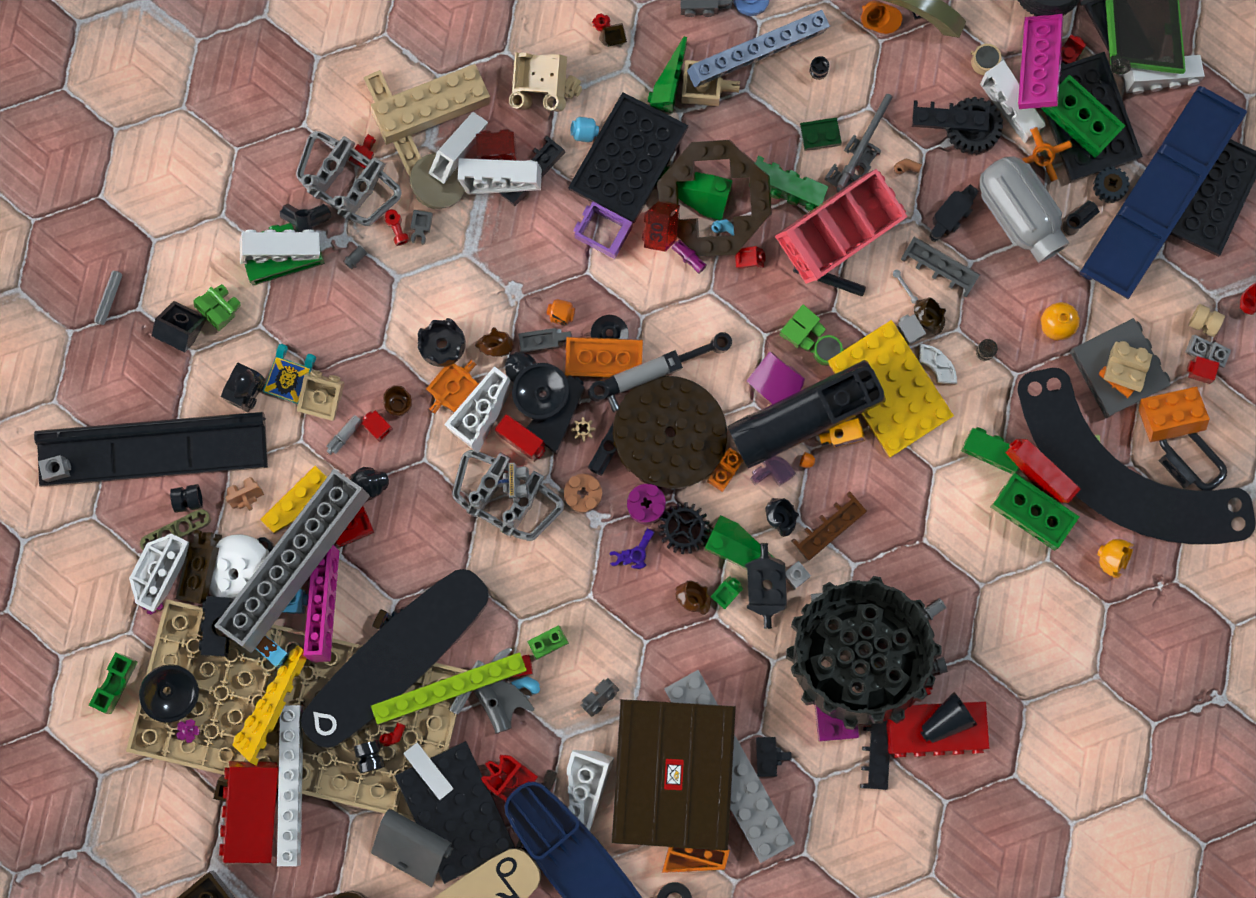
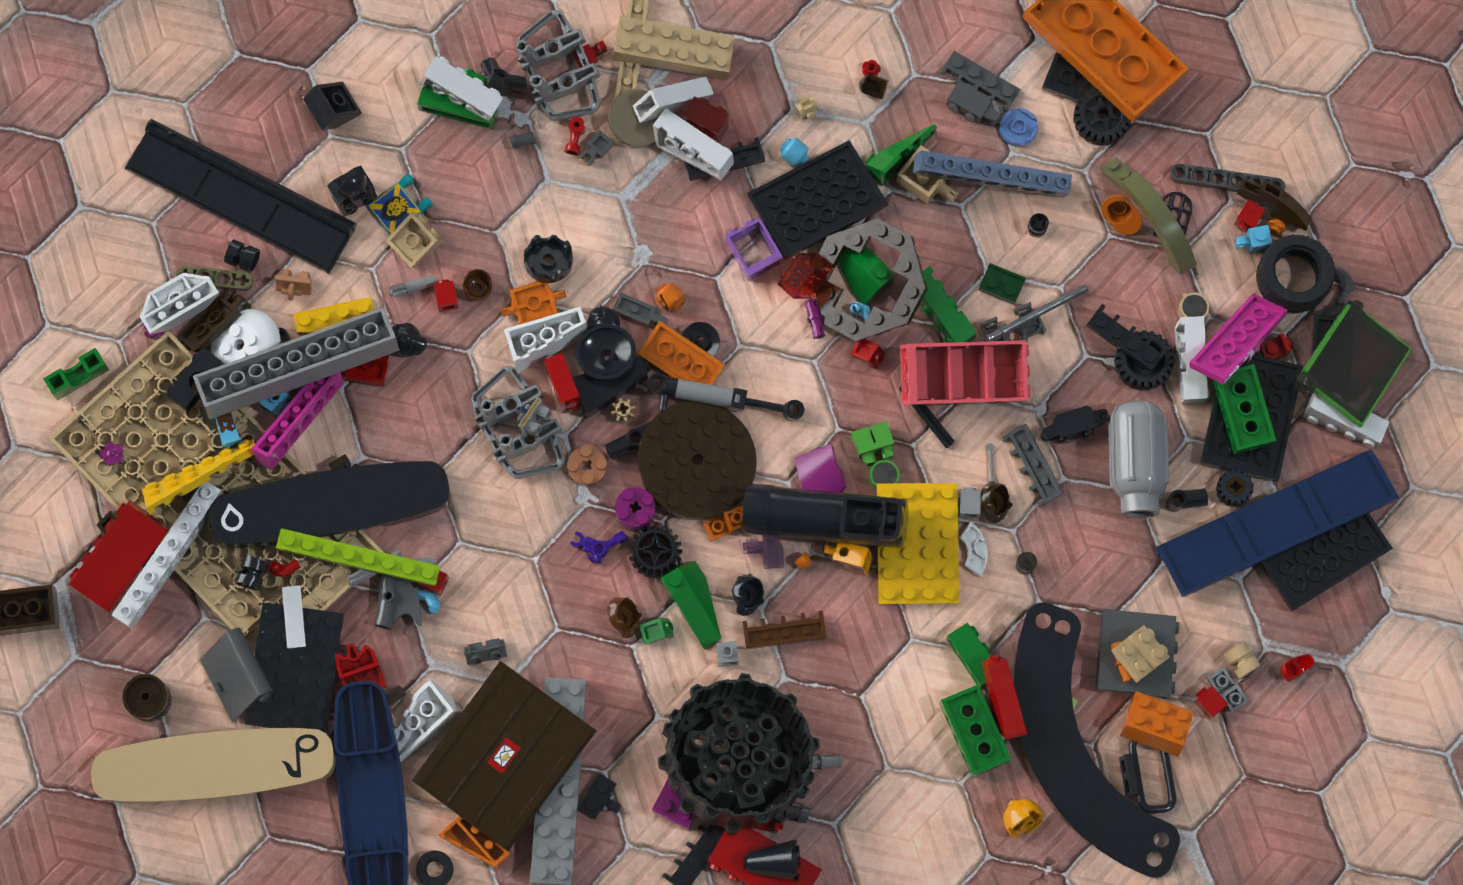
camera: 25 degrees right, 5 degrees down
light grey brick [38,455,71,482] -> none
light grey axle [94,271,122,325] -> none
black dish [139,664,199,723] -> none
bright green hips [193,284,241,331] -> none
reddish brown hair [475,327,513,357] -> none
tan piece [509,52,567,112] -> none
bright green hips [527,625,569,660] -> none
black plate [745,543,787,629] -> none
nougat arm [894,158,922,174] -> none
orange bar [1022,127,1072,182] -> none
light orange cylinder [1041,302,1080,341] -> none

